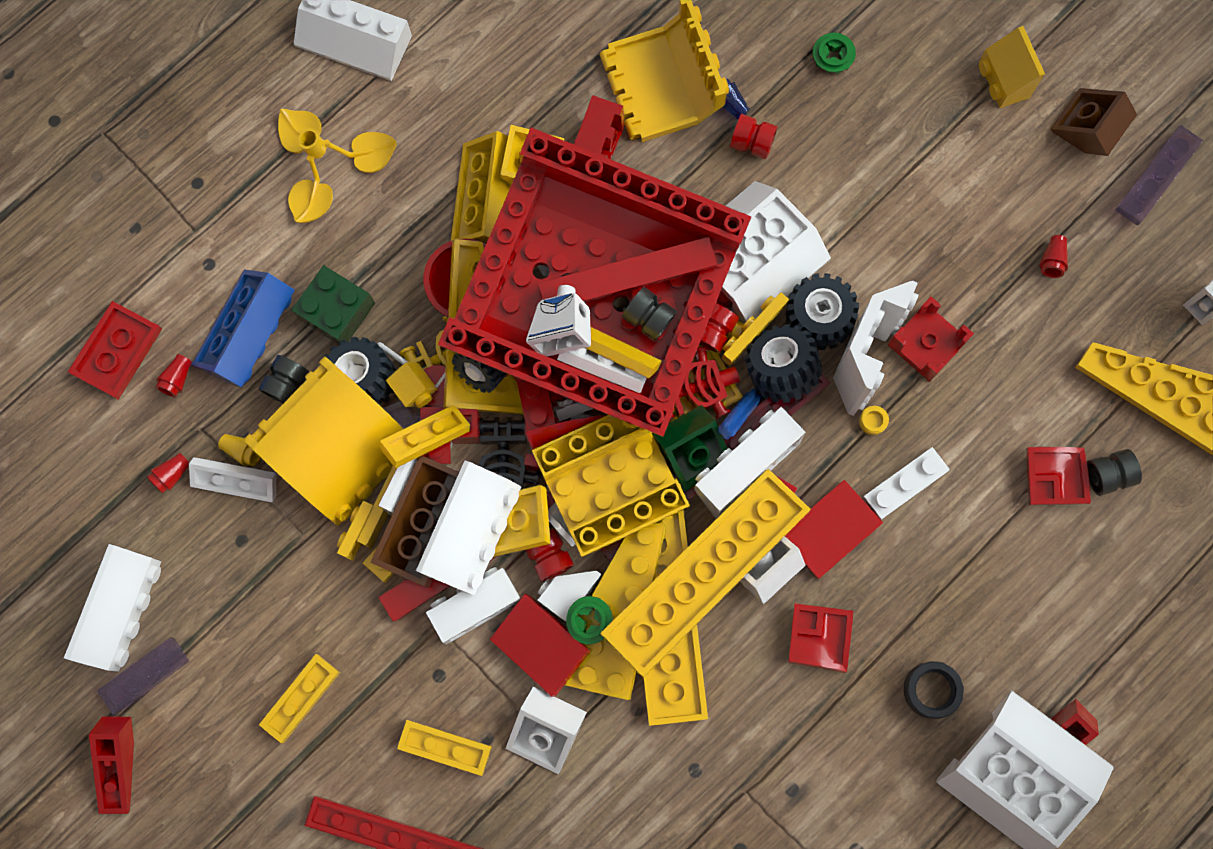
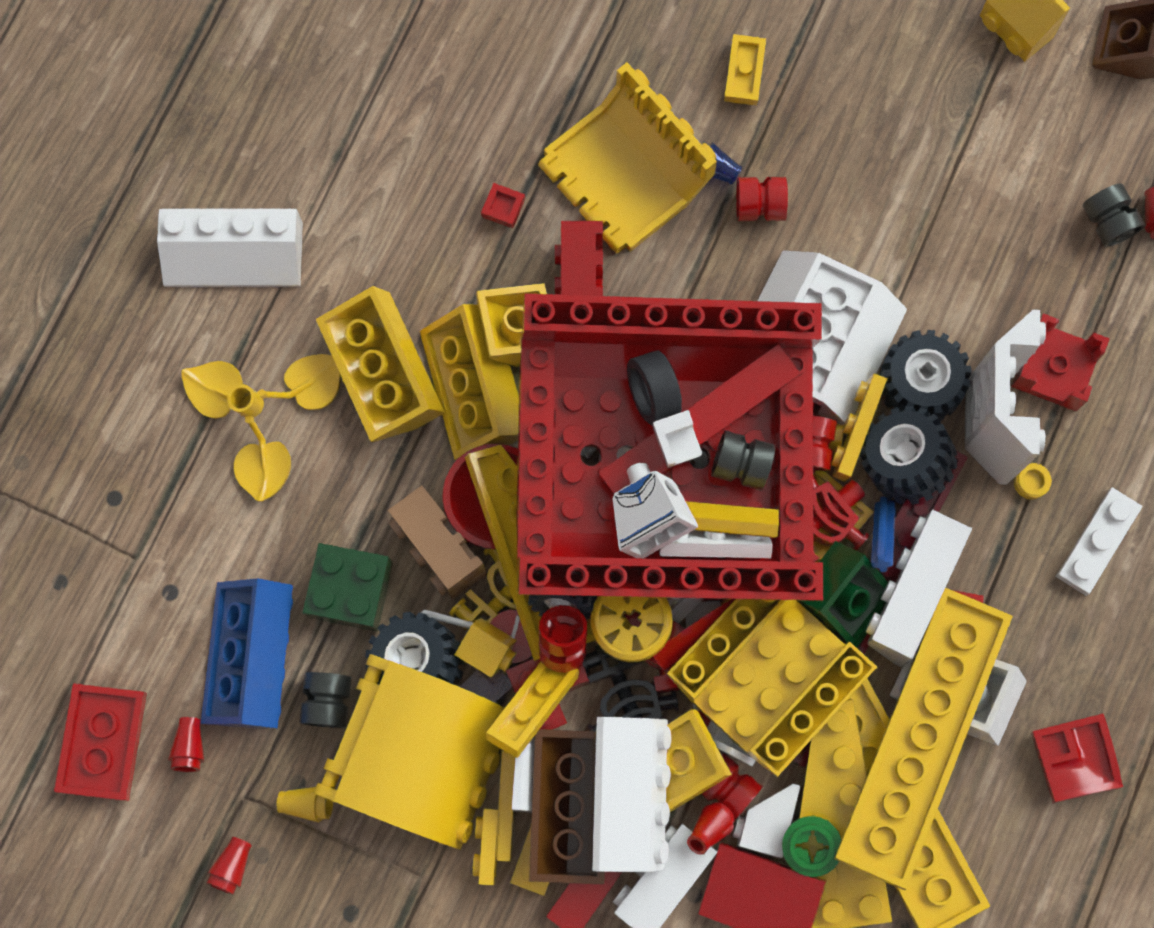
camera: 25 degrees left, 0 degrees up
white plate [189,457,276,502] -> none
red tile [785,480,883,580] -> none
green gear [812,33,856,75] -> none
none -> yellow slope [316,286,445,442]
none -> medium nougat wedge [388,486,487,600]
none -> red plate [481,183,525,229]
none -> red wheel [539,605,587,673]
none -> yellow wheel [591,596,673,662]
none -> black tyre [627,350,682,425]
none -> white panel [653,410,702,468]
none -> red cone [687,803,735,855]
none -> yellow plate [724,34,766,106]
none -> pearl dark grey wheel [1082,183,1146,248]

